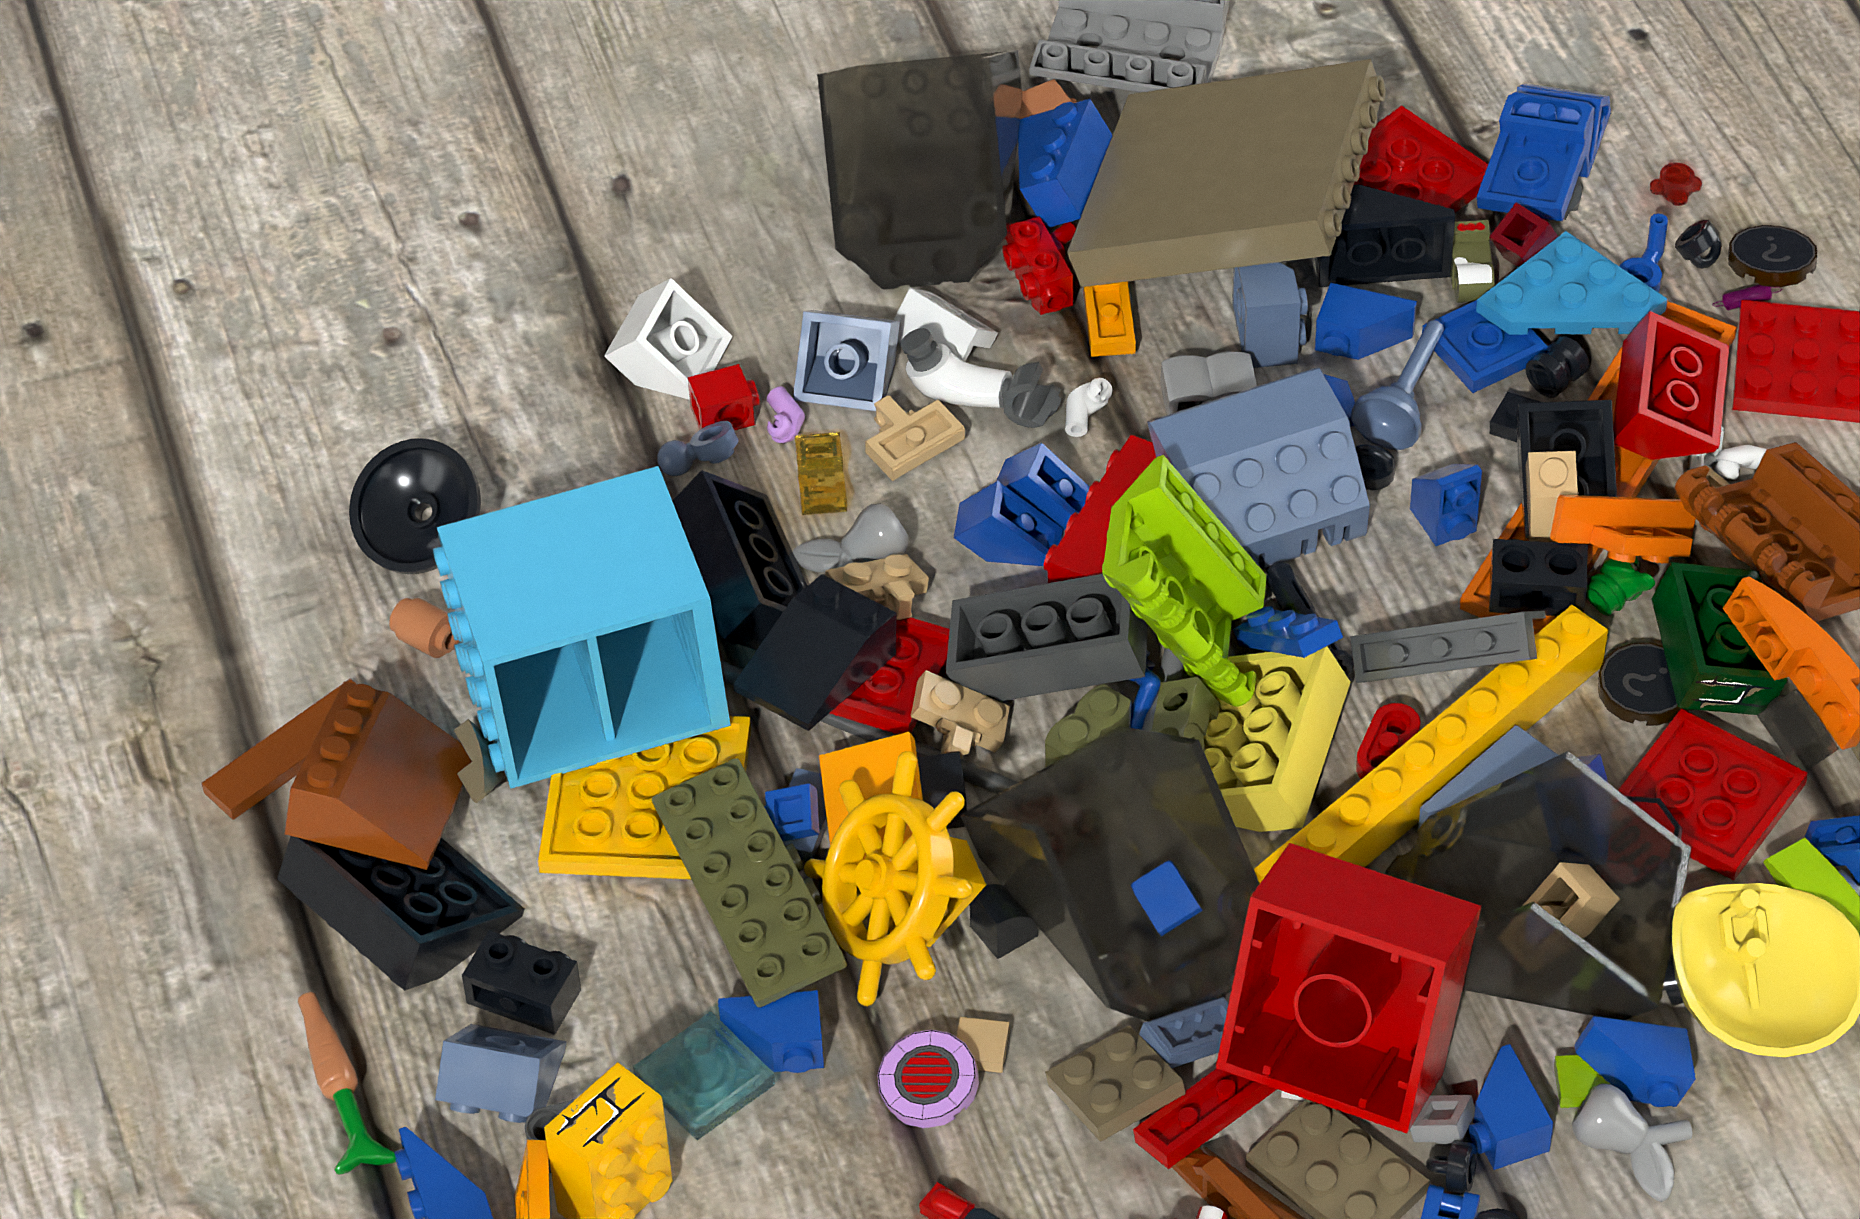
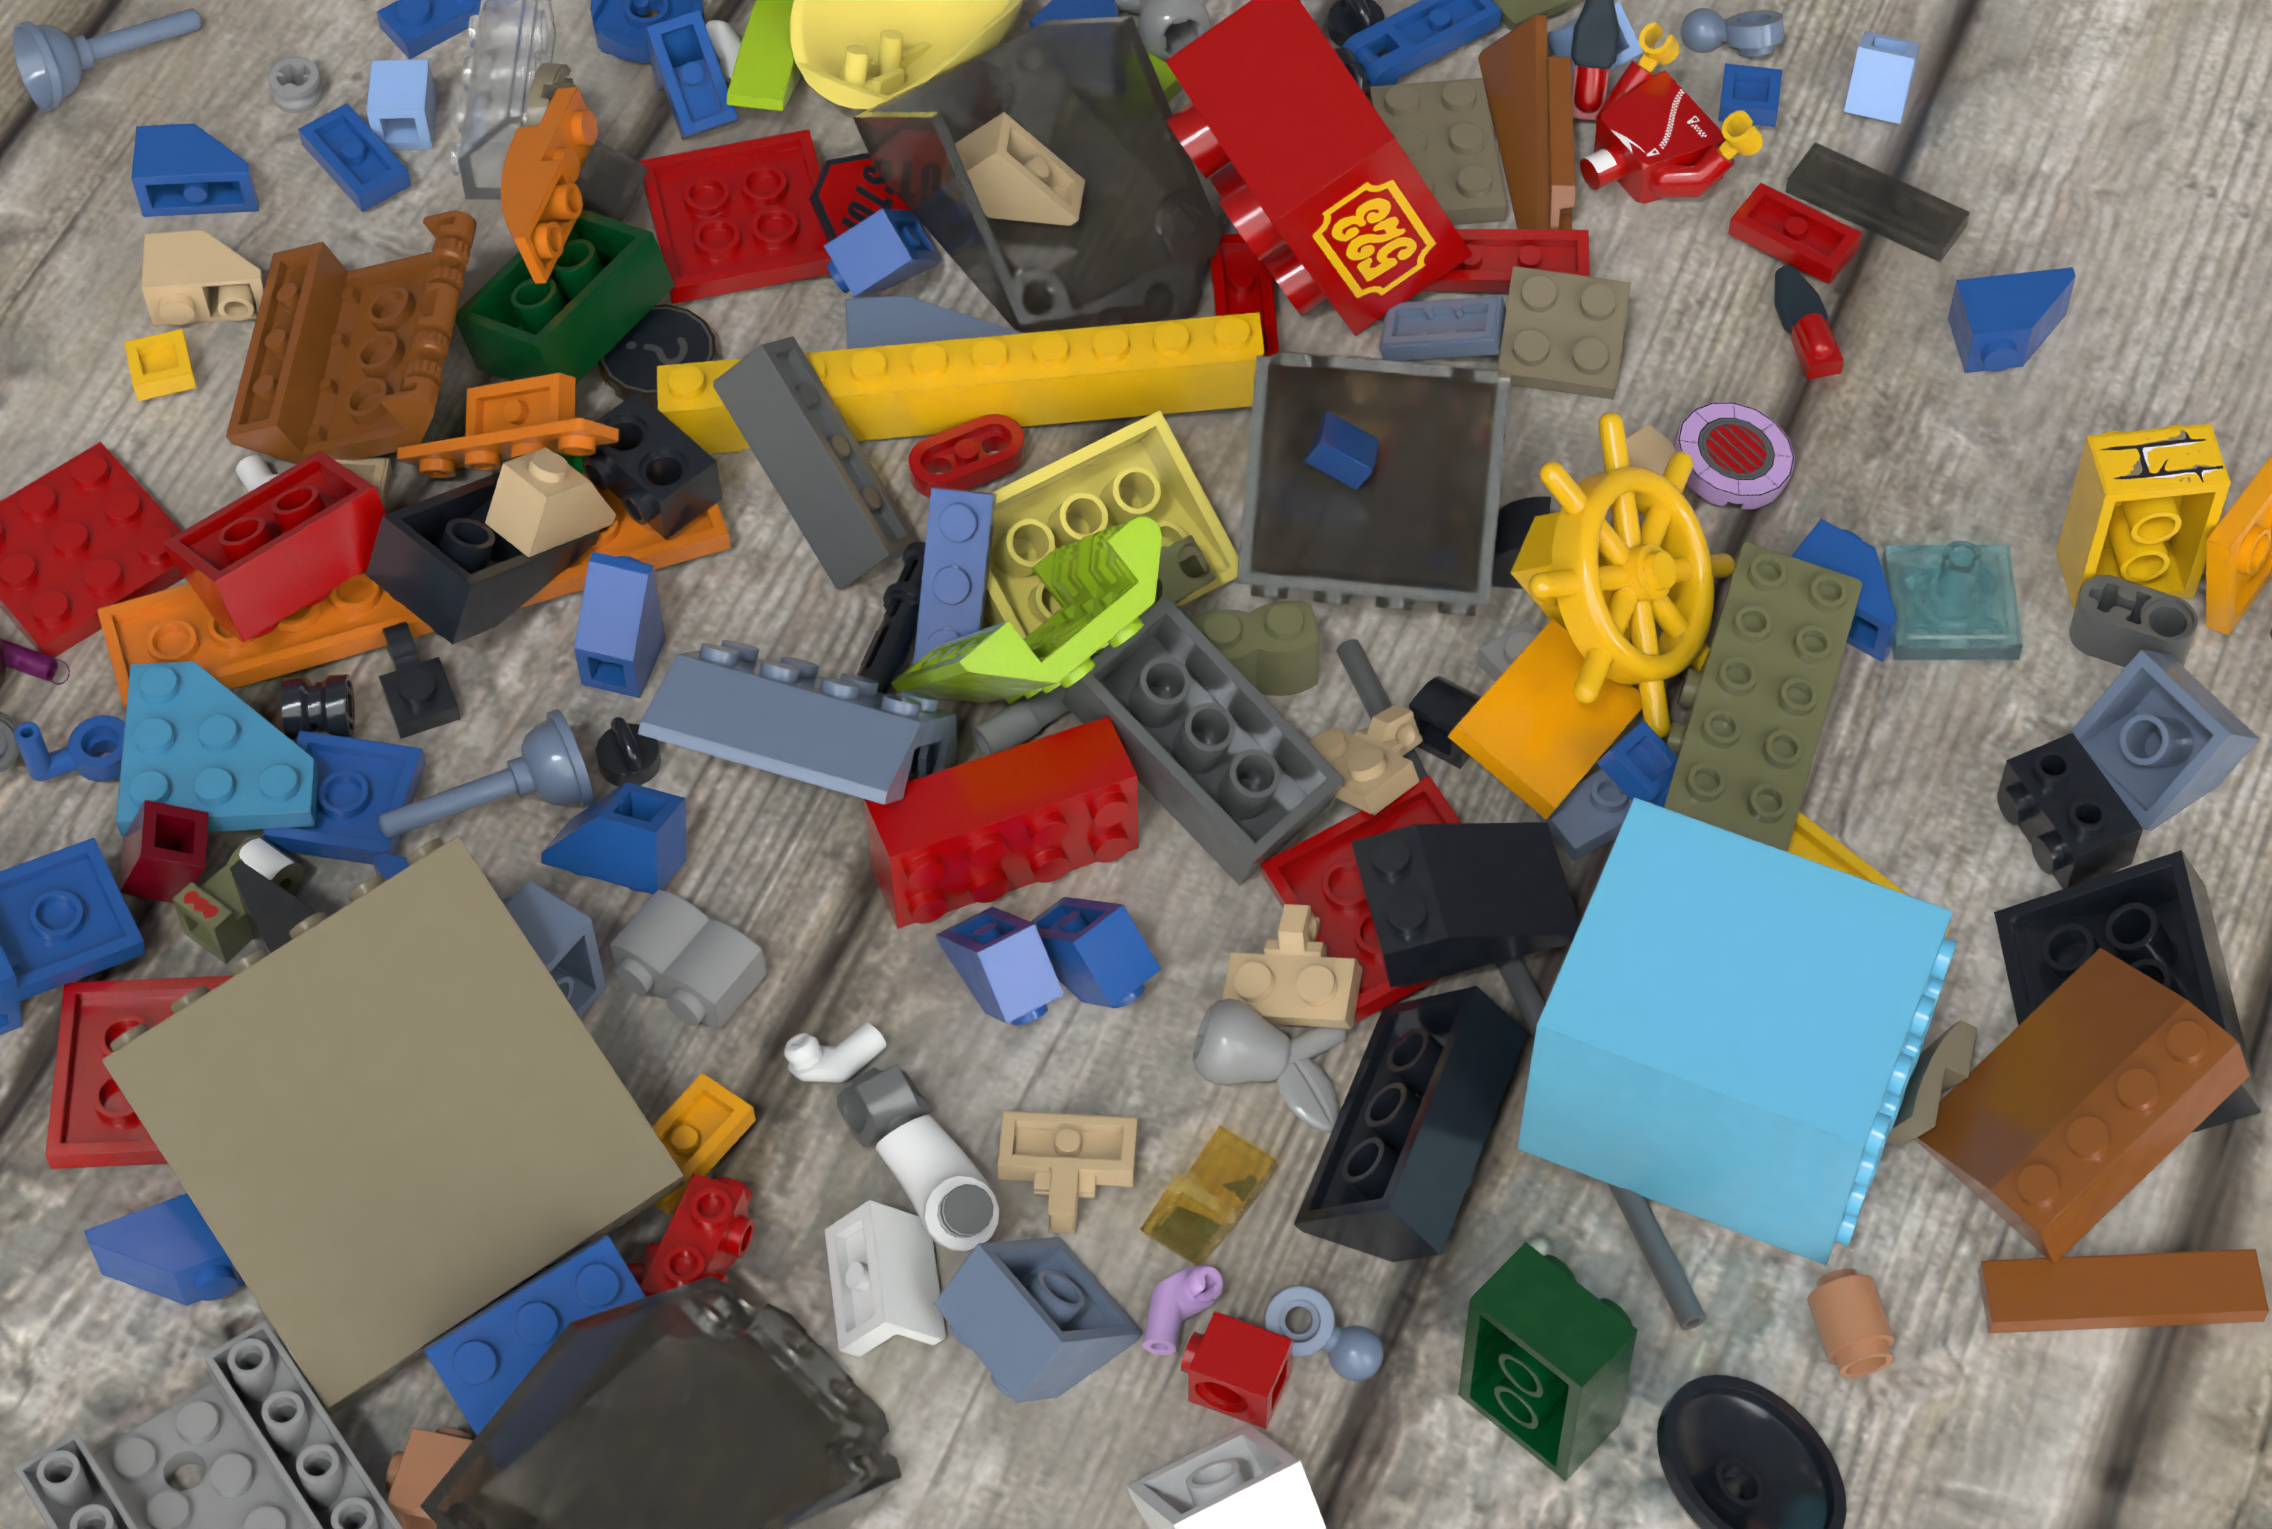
camera: 140 degrees left, 5 degrees up
none -> dark green brick [1458,1242,1638,1482]

